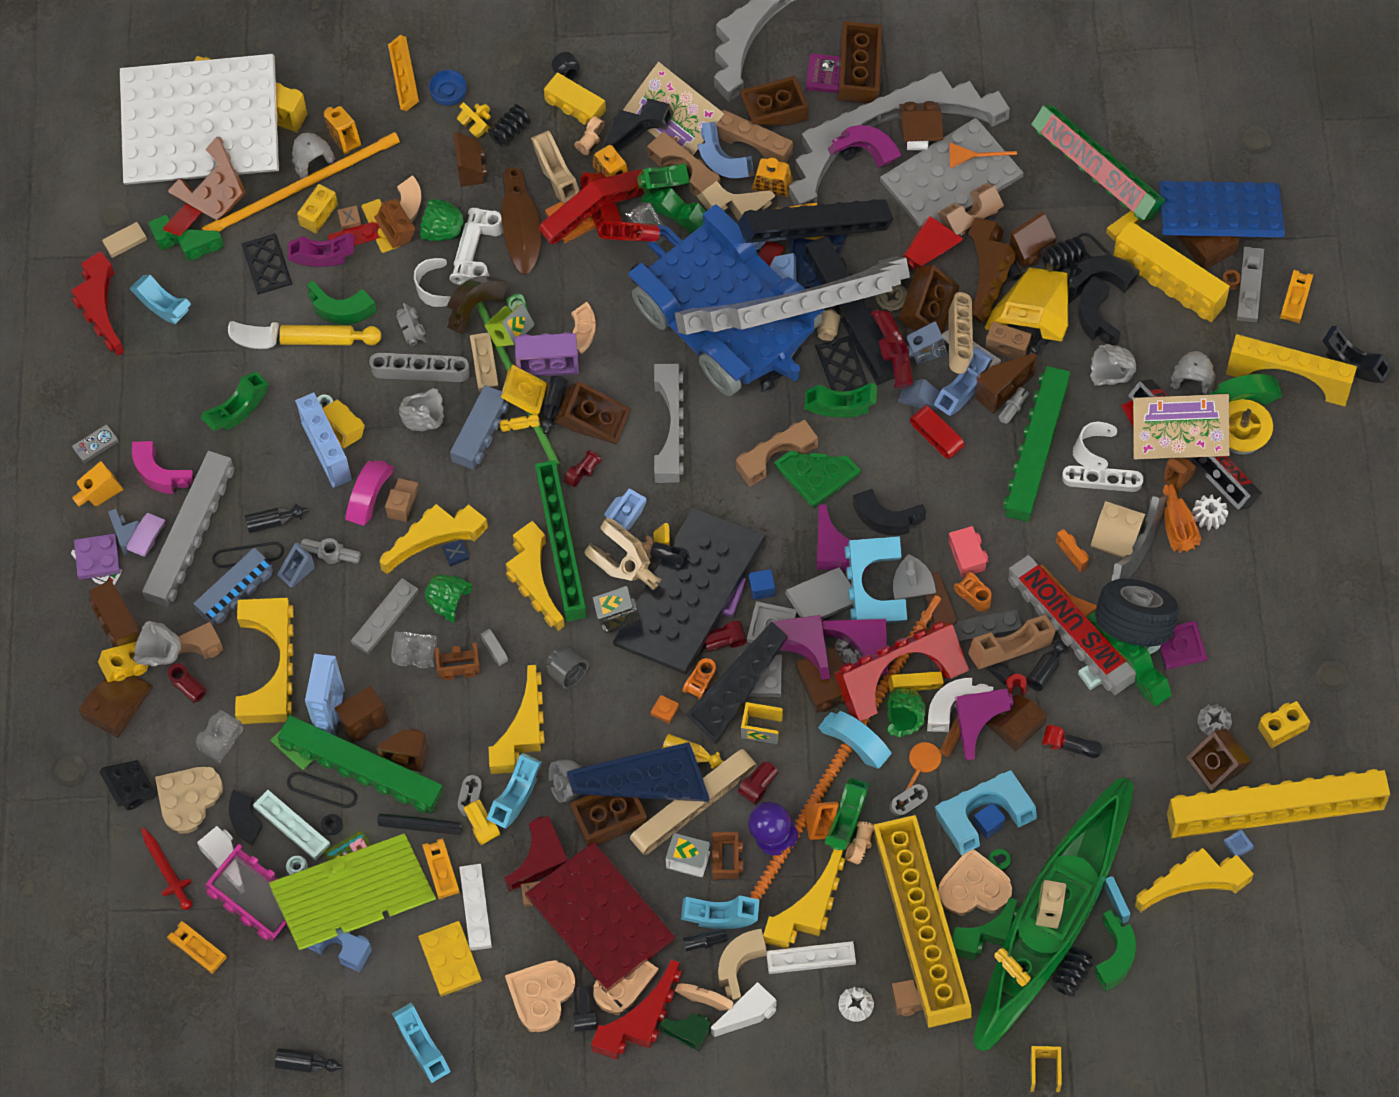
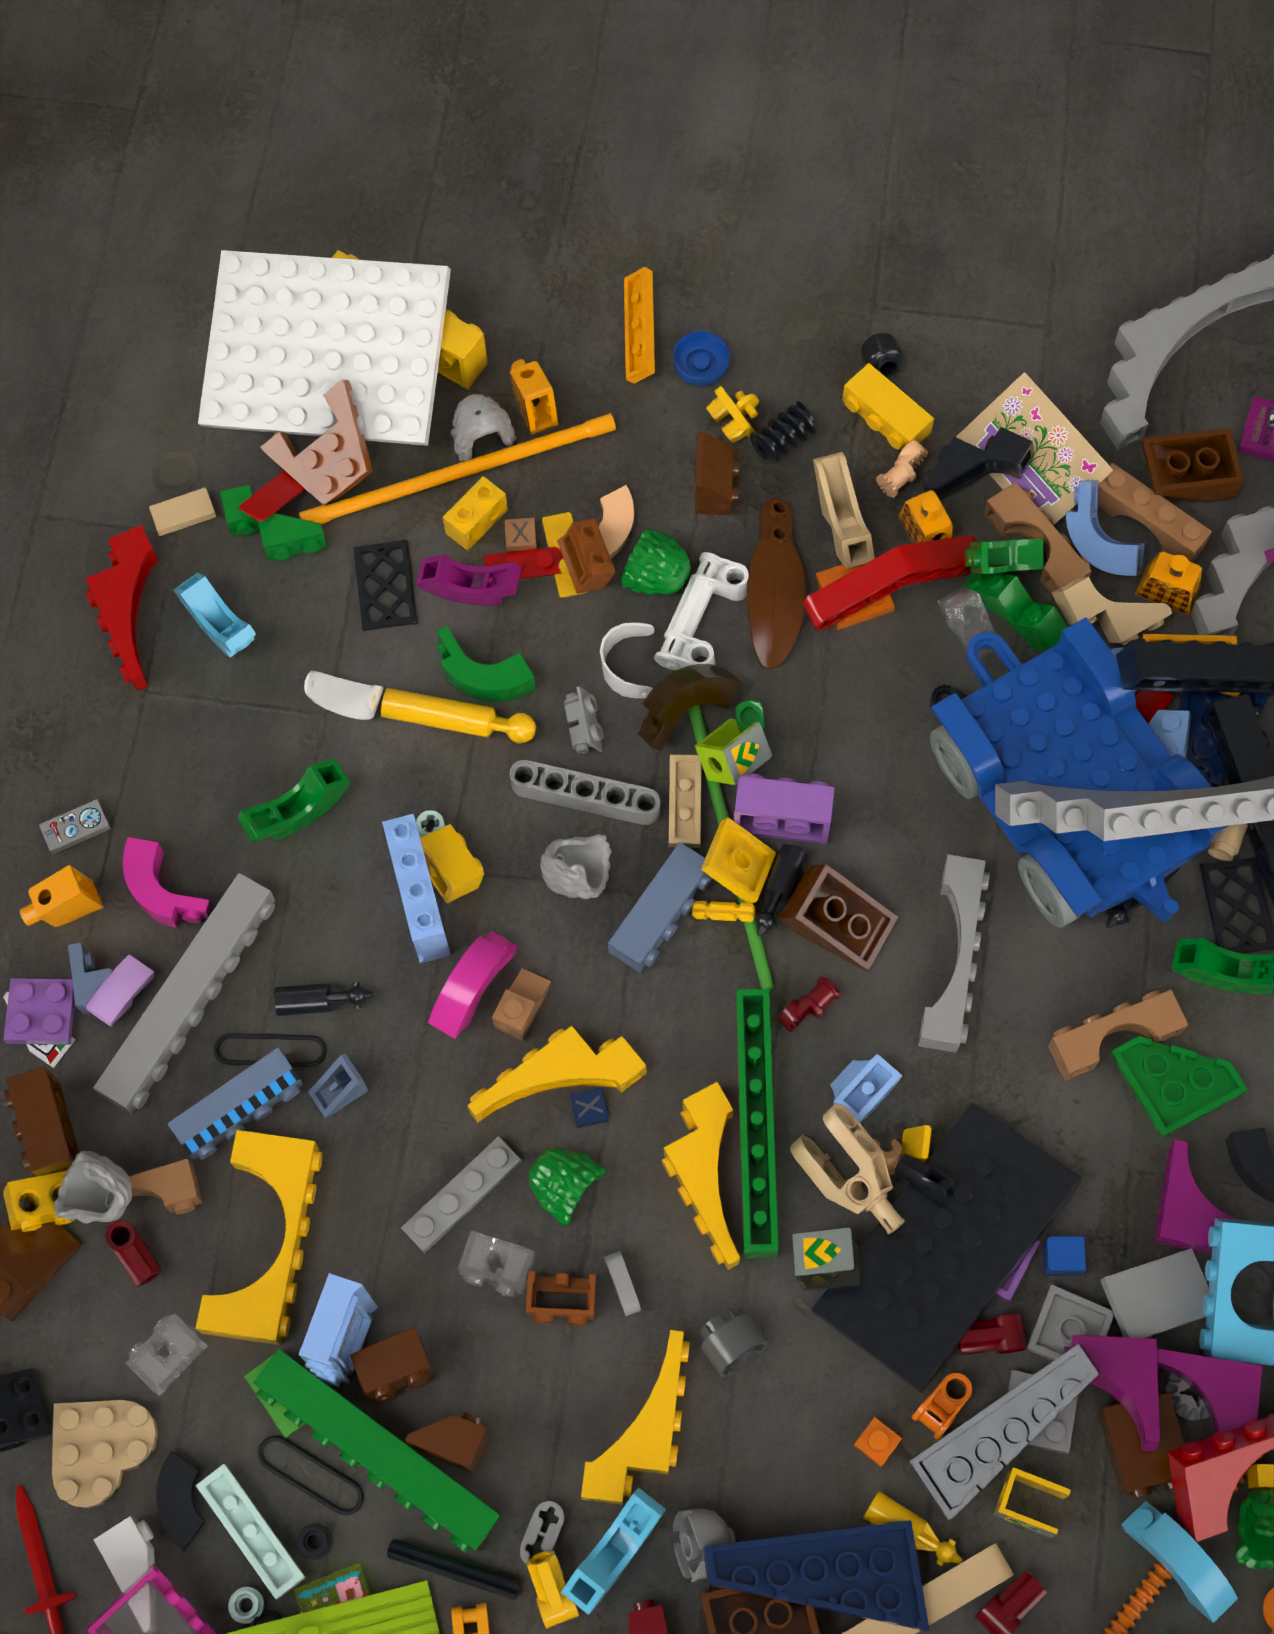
camera: 10 degrees right, 5 degrees up
light grey axle [301,538,361,564] -> none
light nougat tile [571,302,596,355] -> none
red beam [580,172,660,242] -> none

